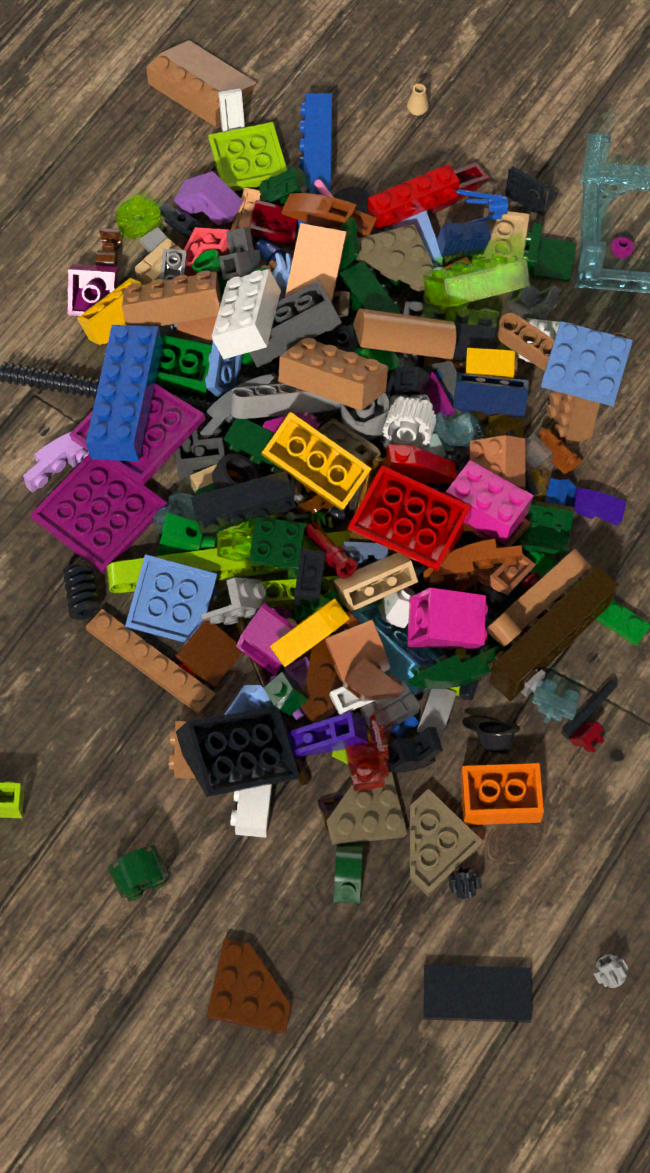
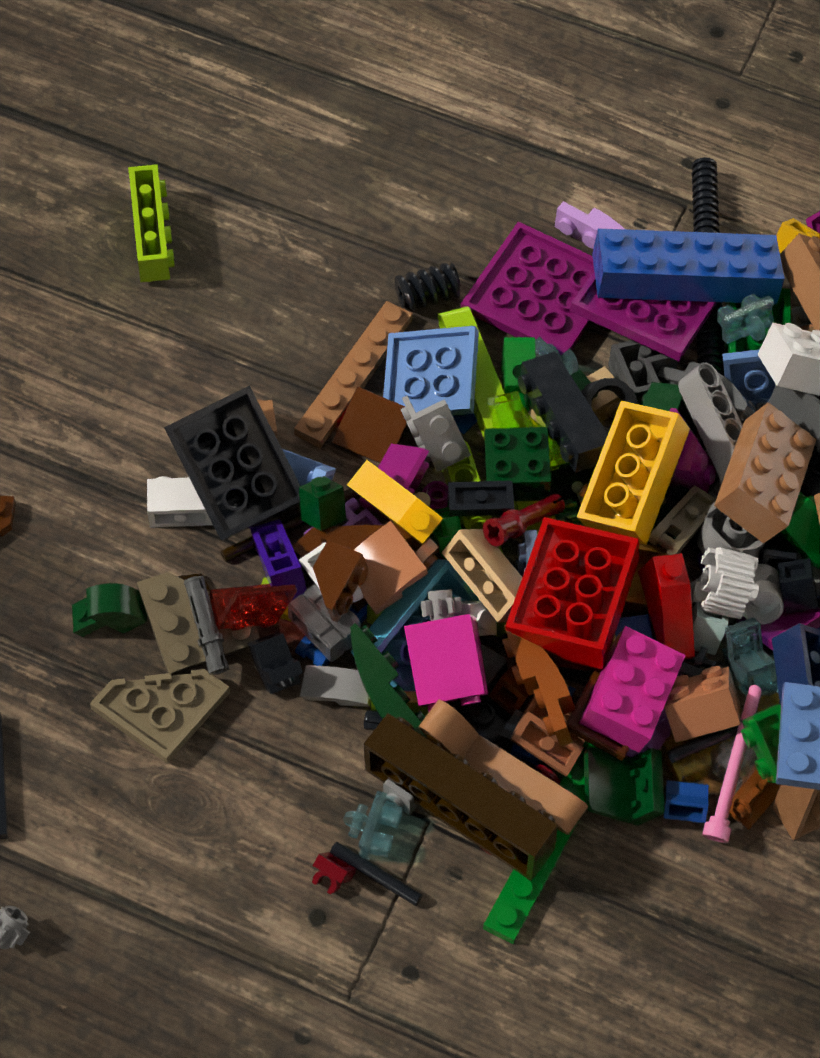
camera: 80 degrees right, 5 degrees down
dark green brick [108,845,169,902] -> none
black gear [448,866,482,899] -> none
orange brick [460,763,544,825] -> none
black piece [462,715,520,754] -> none
dark purple slope [572,488,627,526] -> none
none -> dark grey pin [184,576,230,675]
none -> light grey gear [421,589,462,621]
none -> bright pink piece [702,685,762,843]
none -> clear light blue hips [718,294,774,344]
none -> green bracket [741,704,781,784]

